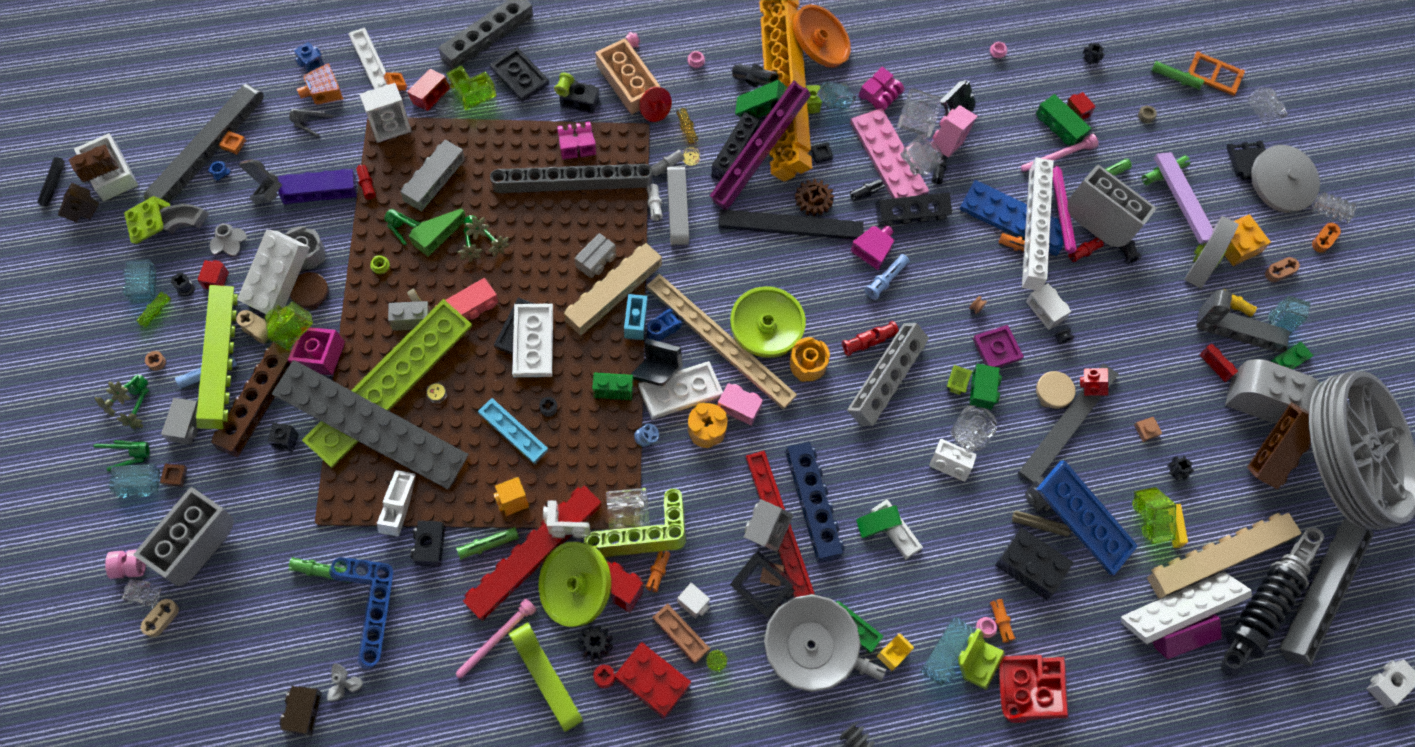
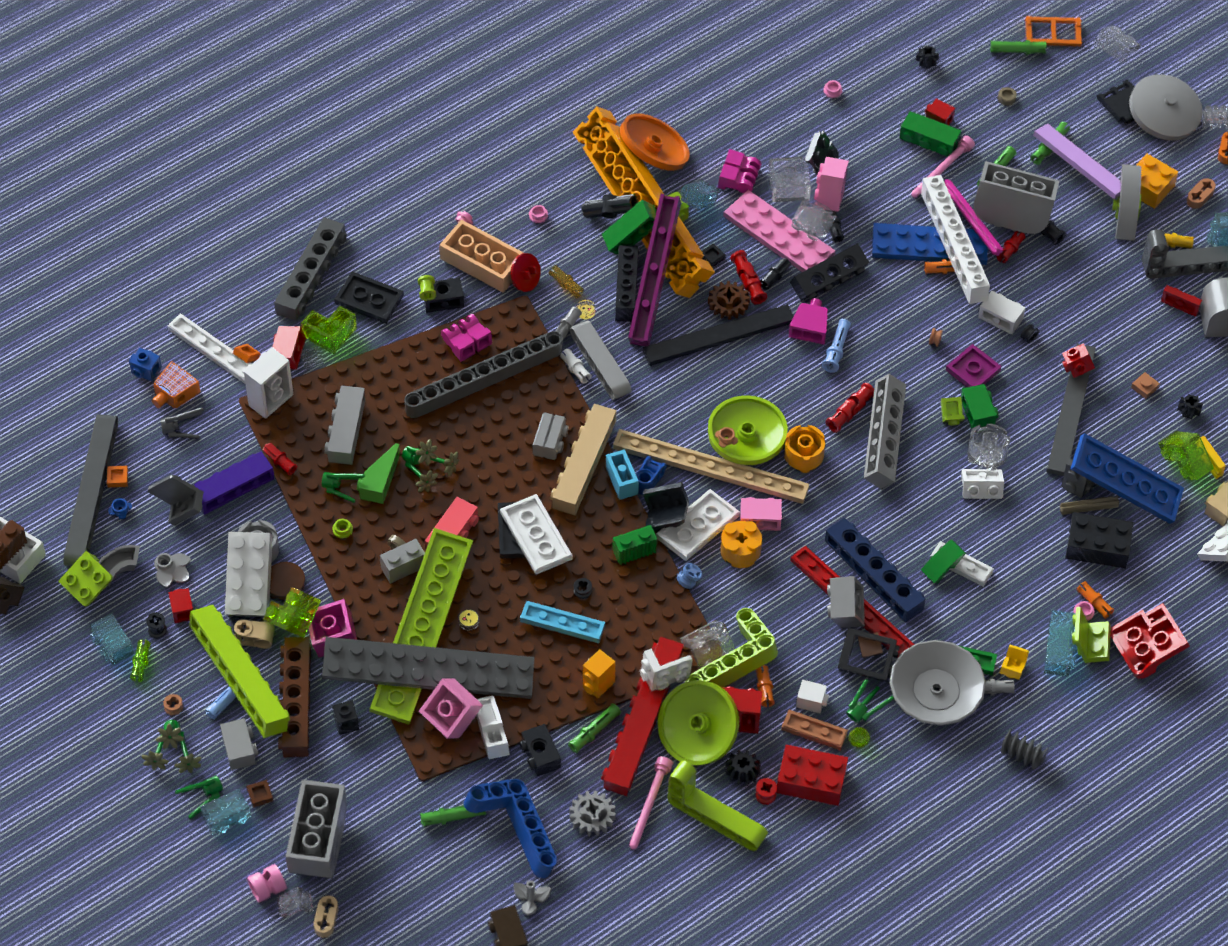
camera: 20 degrees left, 10 degrees down
tan tile [1036,371,1076,409] -> none
none -> bright pink brick [419,679,483,739]
none -> light grey gear [569,791,616,836]
none -> nougat plate [715,427,738,447]
none -> red piece [730,250,768,305]
none -> green plant [846,679,894,724]

